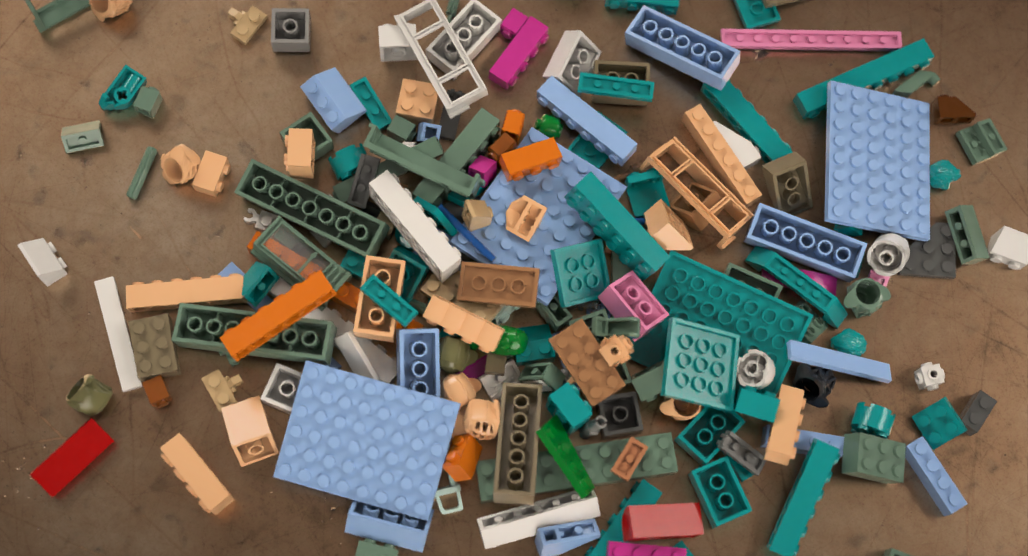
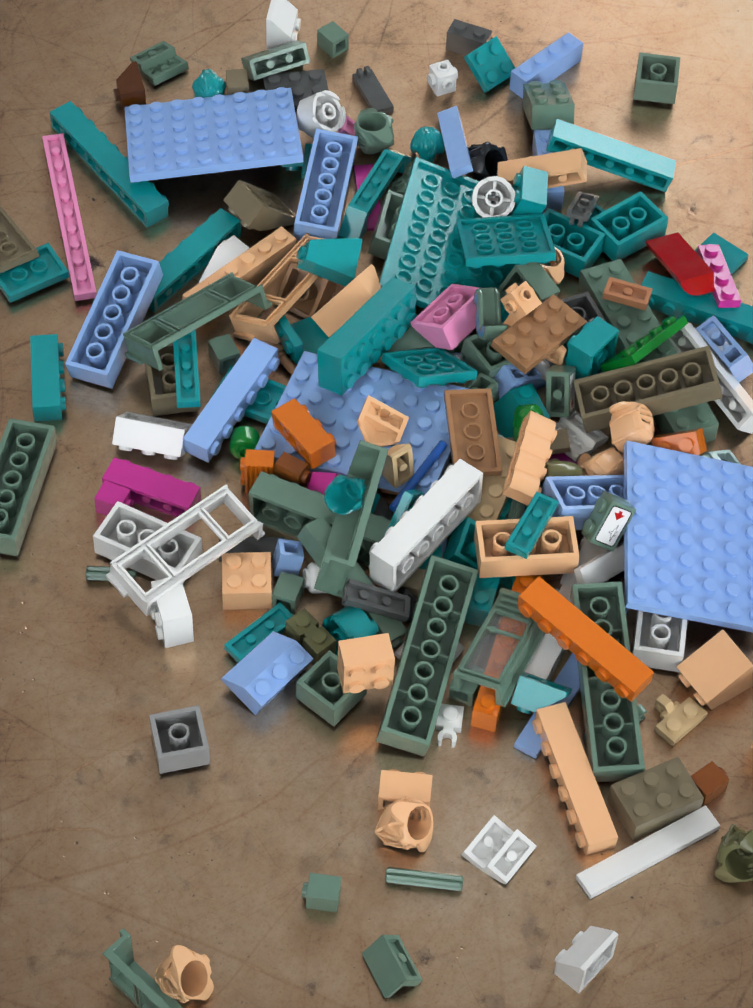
camera: 95 degrees left, 20 degrees down
teal piece [99,64,147,110] -> none
tan hinge [228,5,268,45] -> none
teal brick [850,402,896,439] -> none
sand green piece [892,70,941,97] -> none
none -> sand green piece [123,272,272,371]
none -> sand green brick [208,334,240,374]
none -> dark tan brick [226,69,249,95]
none -> olive piece [285,608,336,665]
none -> teal slope [296,238,363,286]
none -> sand green brick [317,21,349,58]
none -> teal hair [324,474,368,515]
none -> dark grey hinge [352,66,394,114]
none -> white slope [461,815,537,885]
none -> brick [581,491,636,551]

